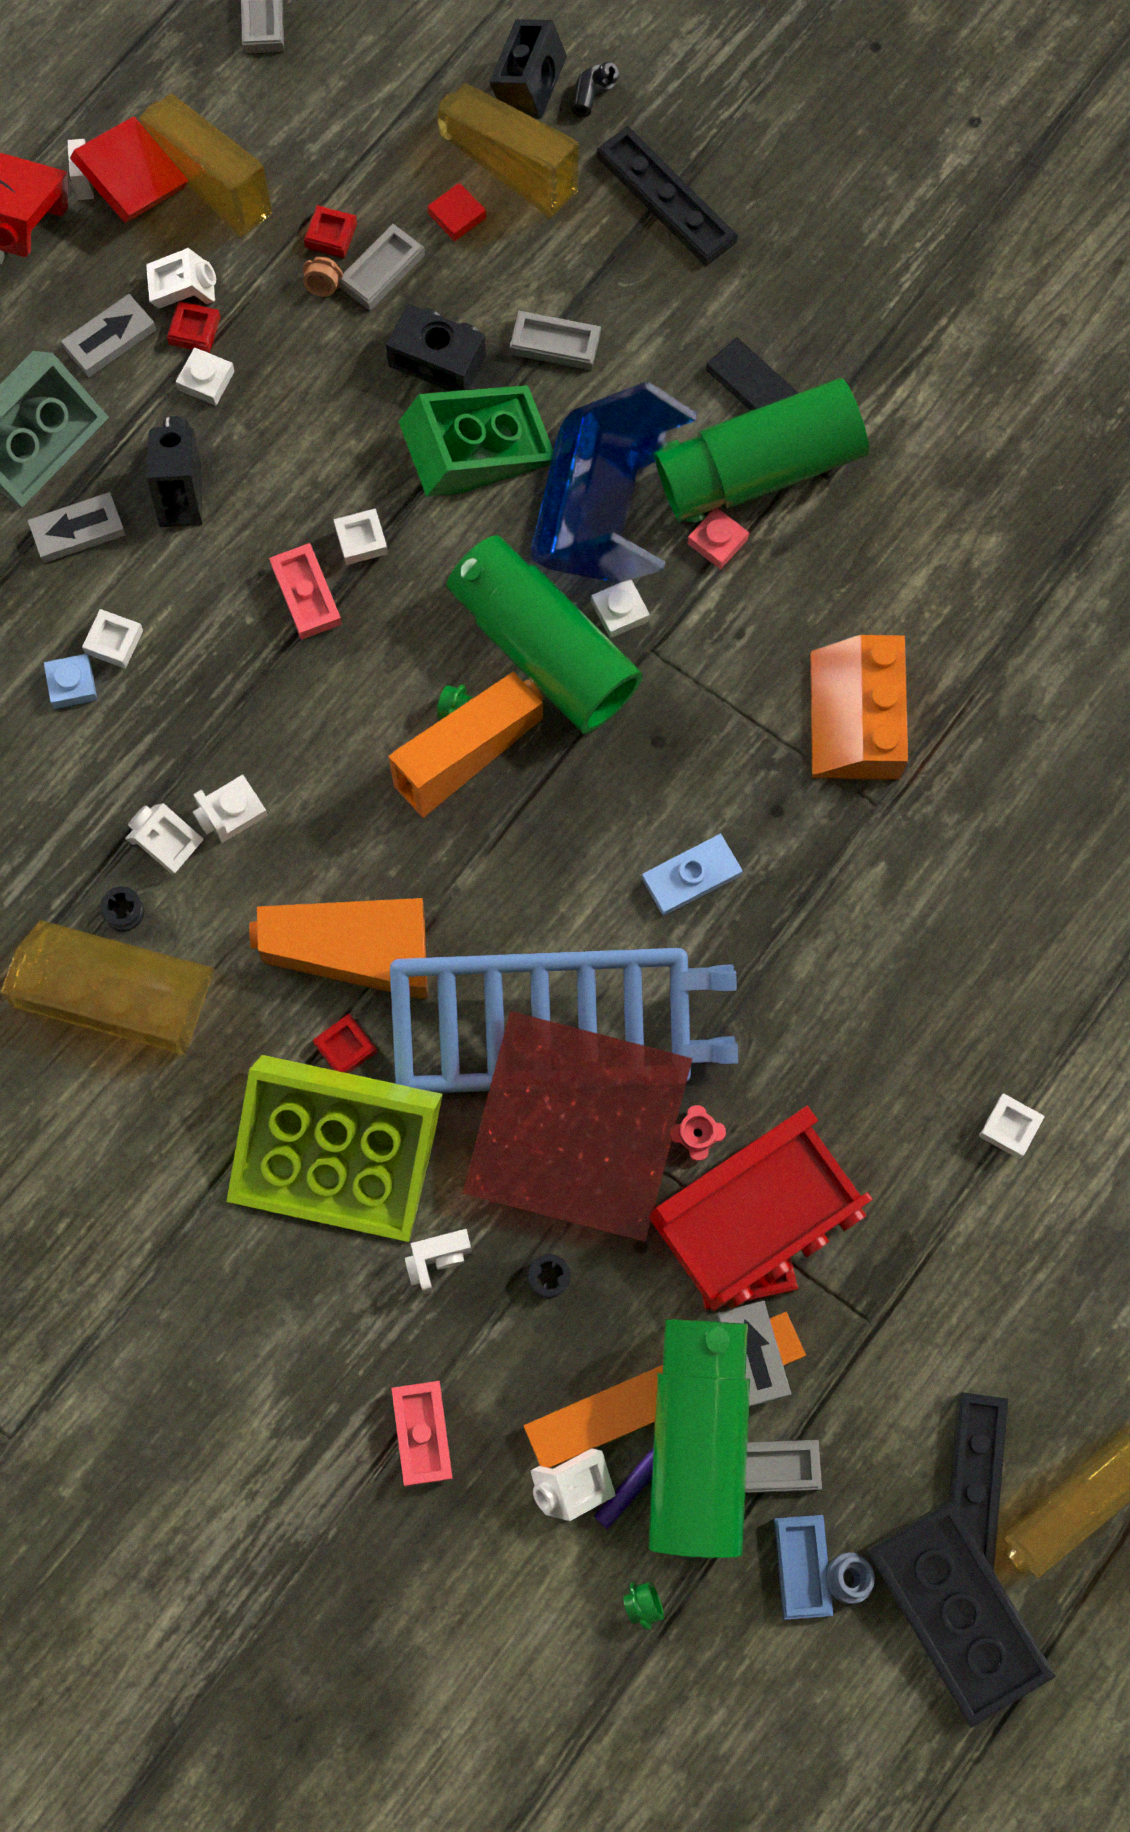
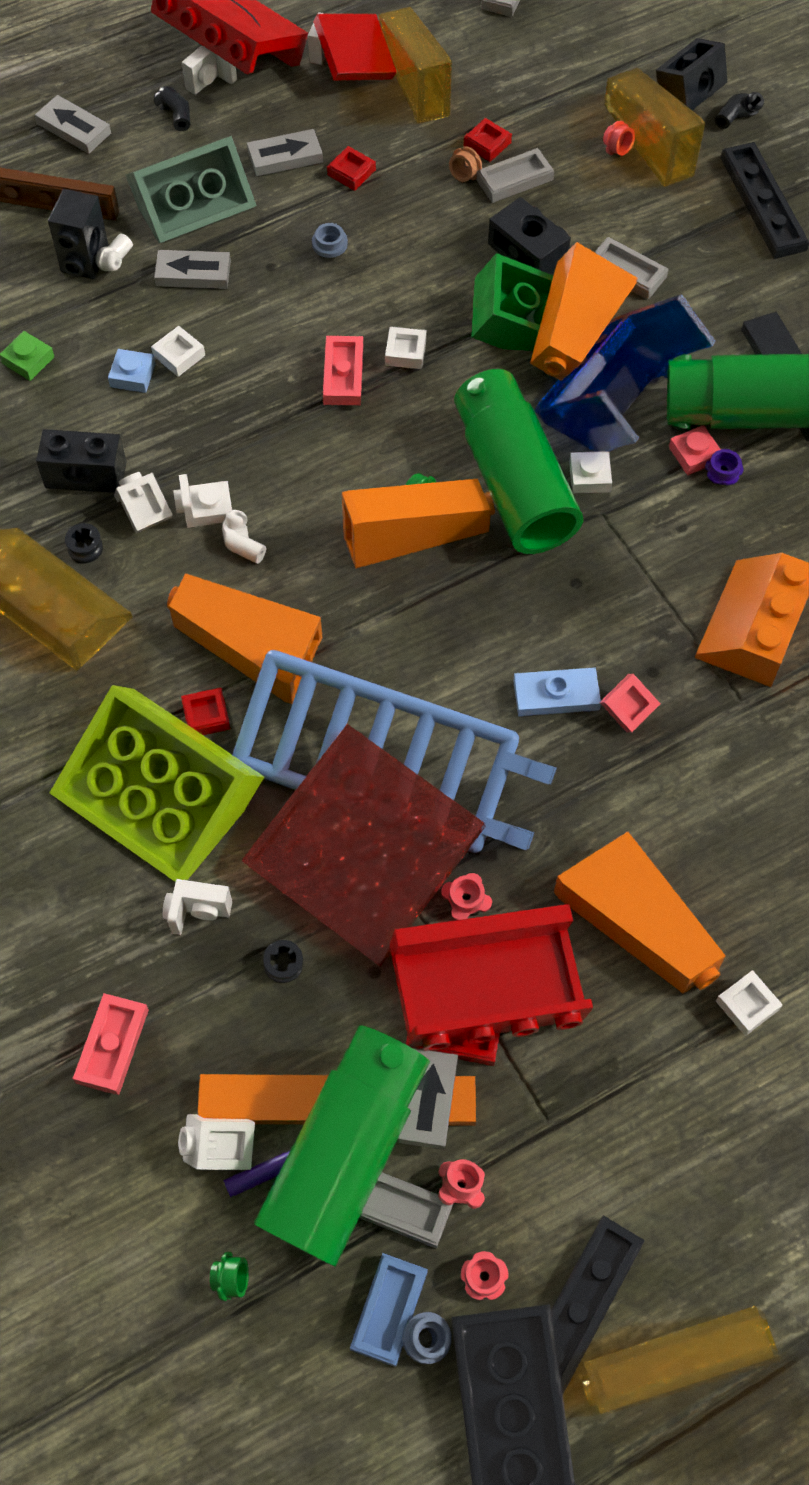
camera: 25 degrees right, 10 degrees down
white bracket [146,248,216,309] -> none
black torso [147,416,203,527] -> none
white plate [176,347,235,406] -> none
red tile [427,183,486,242] -> none
none -> black brick [36,429,127,493]
none -> white arm [222,510,266,564]
none -> sand blue plate [312,223,348,258]
none -> coral plate [438,1159,485,1209]
none -> coral plate [461,1251,508,1300]
none -> orange slope [530,242,637,381]
none -> orange slope [554,832,726,994]
none -> coral plate [599,674,660,732]
none -> coral plate [603,120,635,156]
none -> dark purple plate [705,449,743,486]

